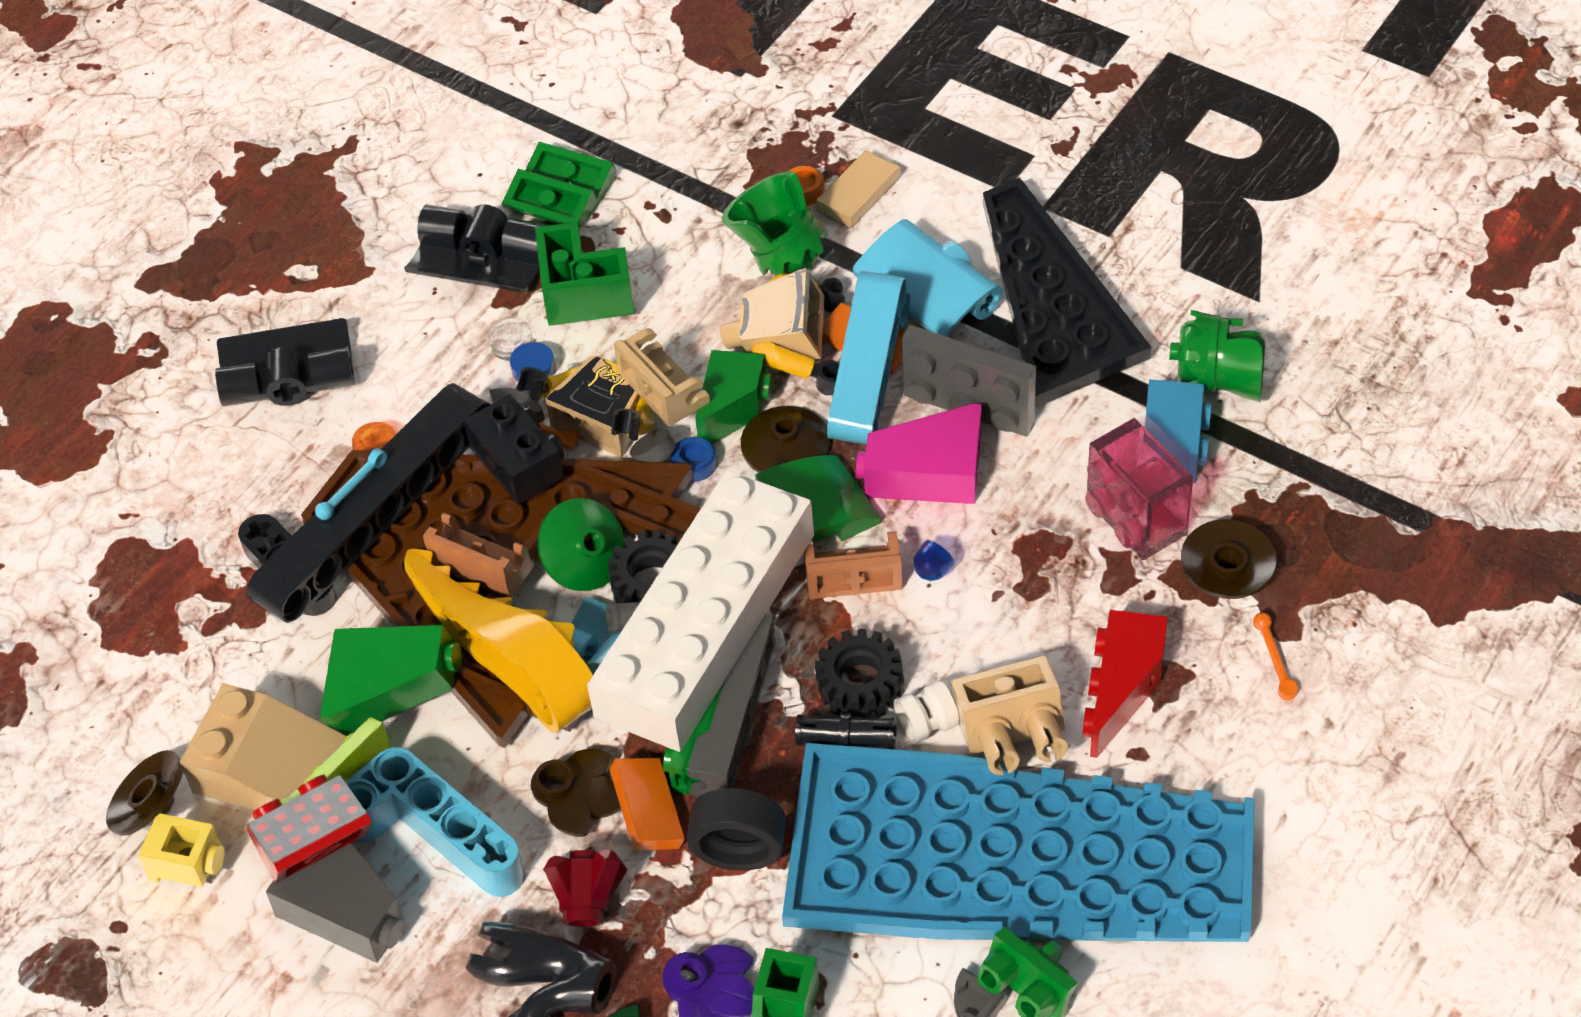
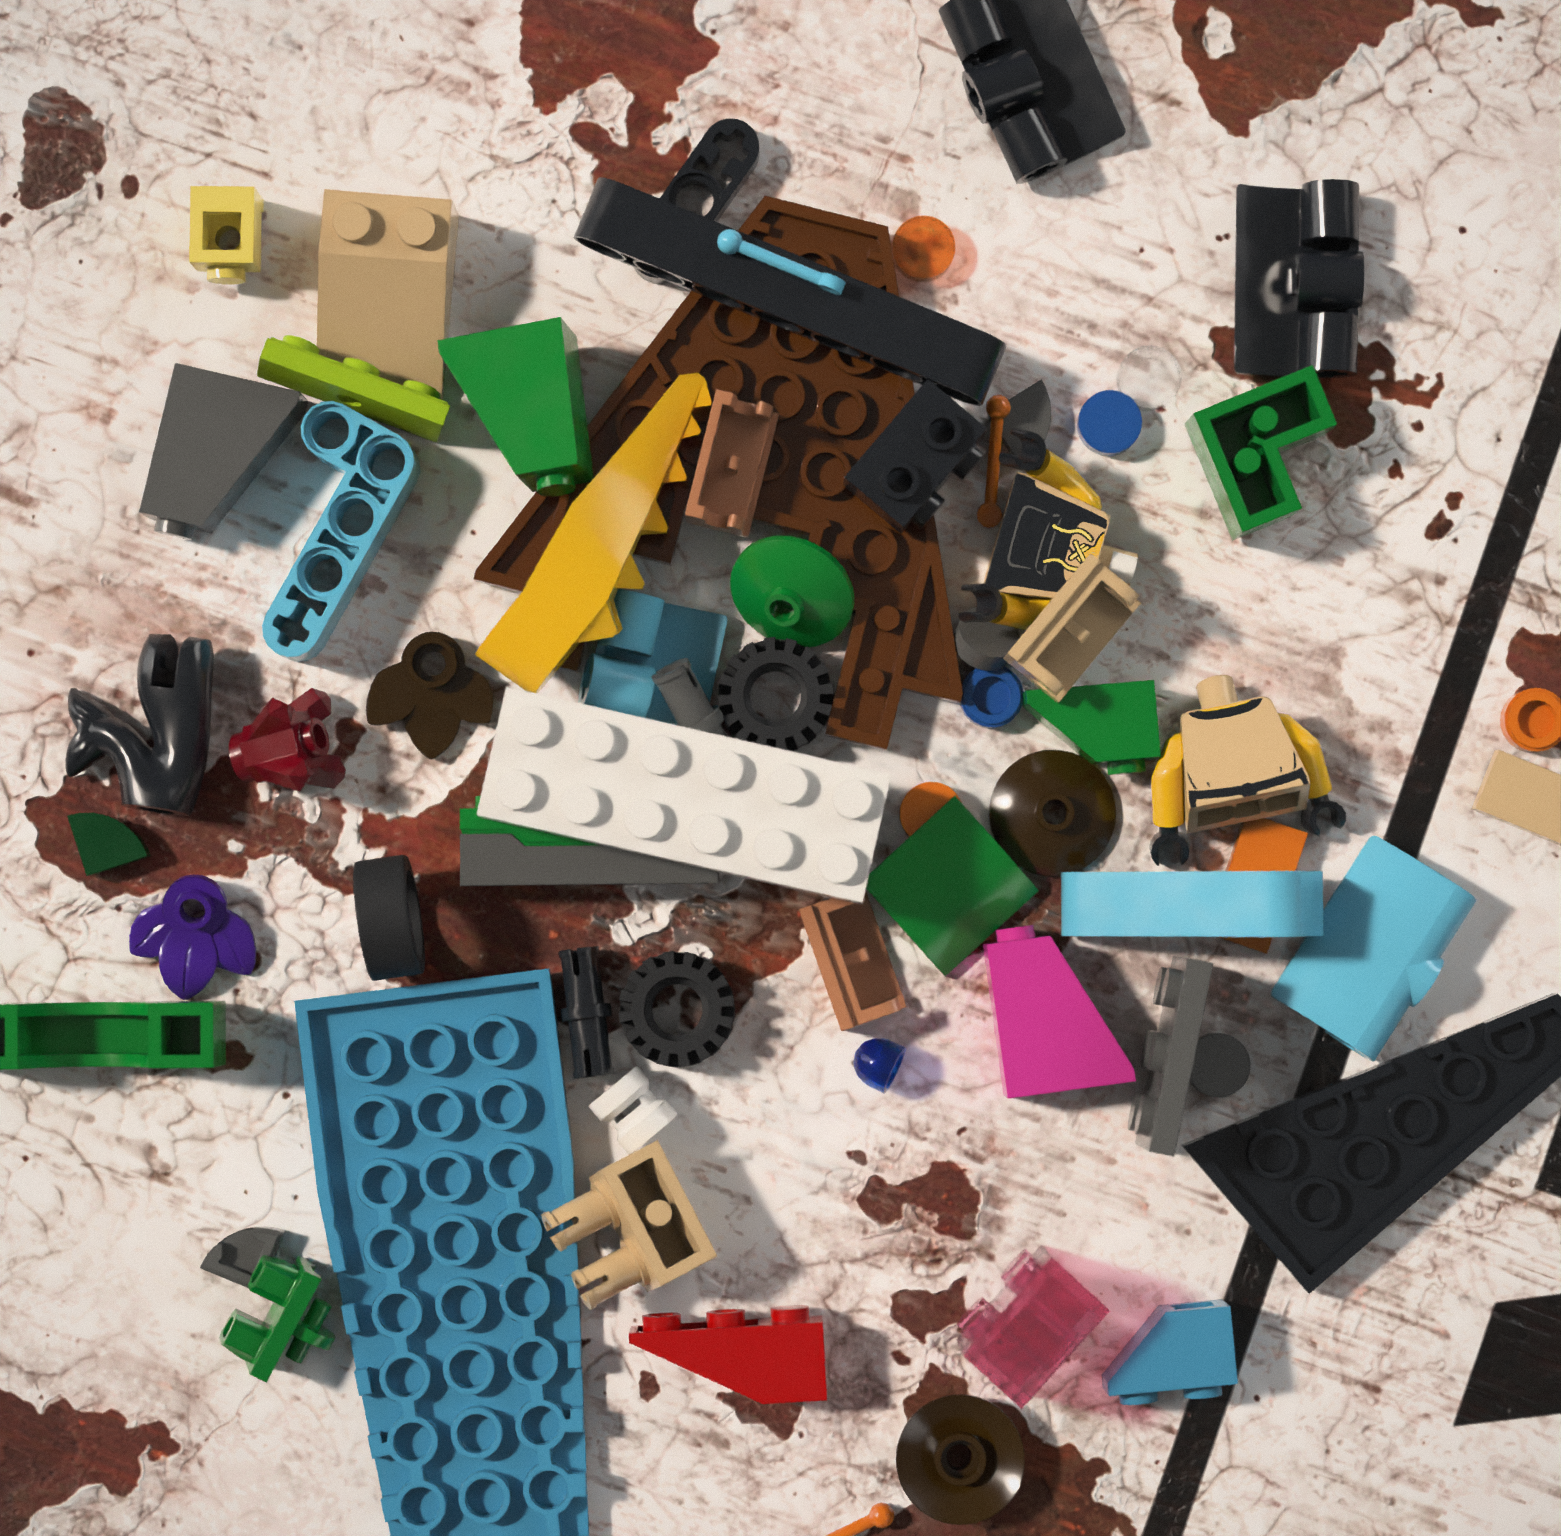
camera: 70 degrees right, 35 degrees up
dark brown dish [106,750,183,836] -> none
slope [246,774,372,884] -> none
green slope [501,141,617,229] -> none
orange tile [609,758,685,851] -> none
green hat [722,171,828,276] -> none
green hat [1169,310,1265,403] -> none

